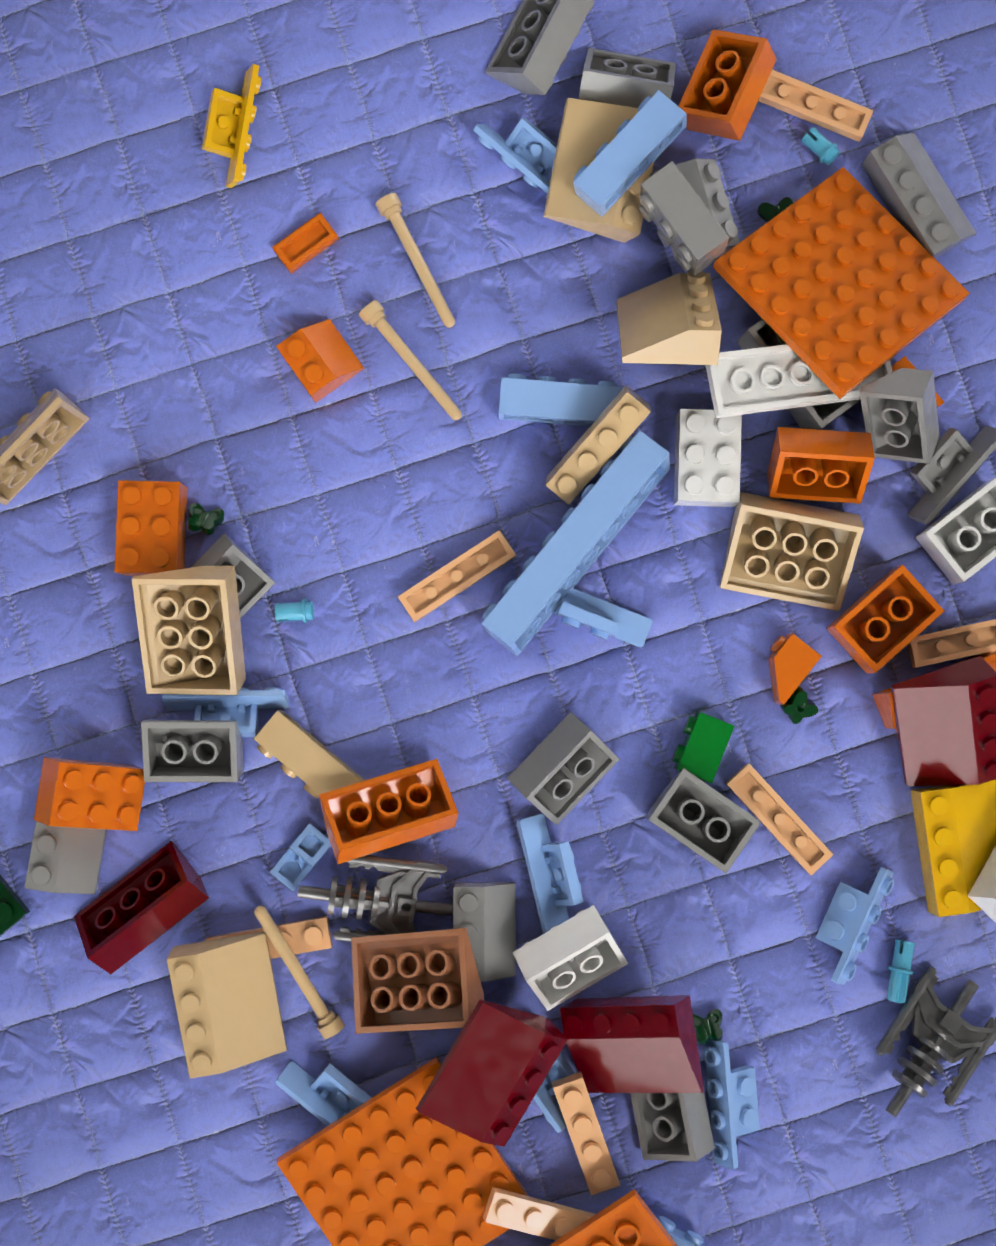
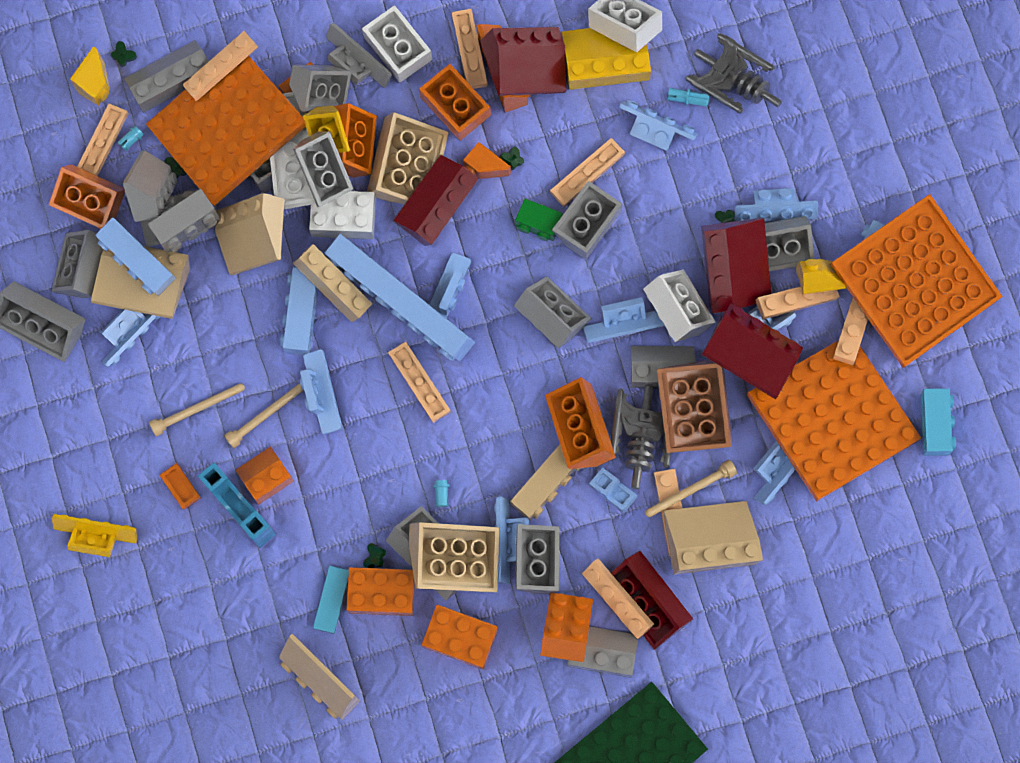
camera: 90 degrees left, 10 degrees down
none -> yellow slope [70,46,110,106]
none -> dark green piece [111,41,137,67]
none -> light grey slope [123,150,177,222]
none -> light nougat plate [183,31,258,101]
none -> dark azure arch [198,463,276,548]
none -> light grey slope [293,132,353,207]
none -> light blue bracket [300,349,343,435]
none -> yellow slope [303,105,350,153]
none -> medium azure tile [313,566,349,634]
none -> dark red slope [393,155,479,246]
none -> orange brick [422,605,499,670]
none -> light nougat plate [582,559,654,639]
none -> yellow slope [796,259,846,294]

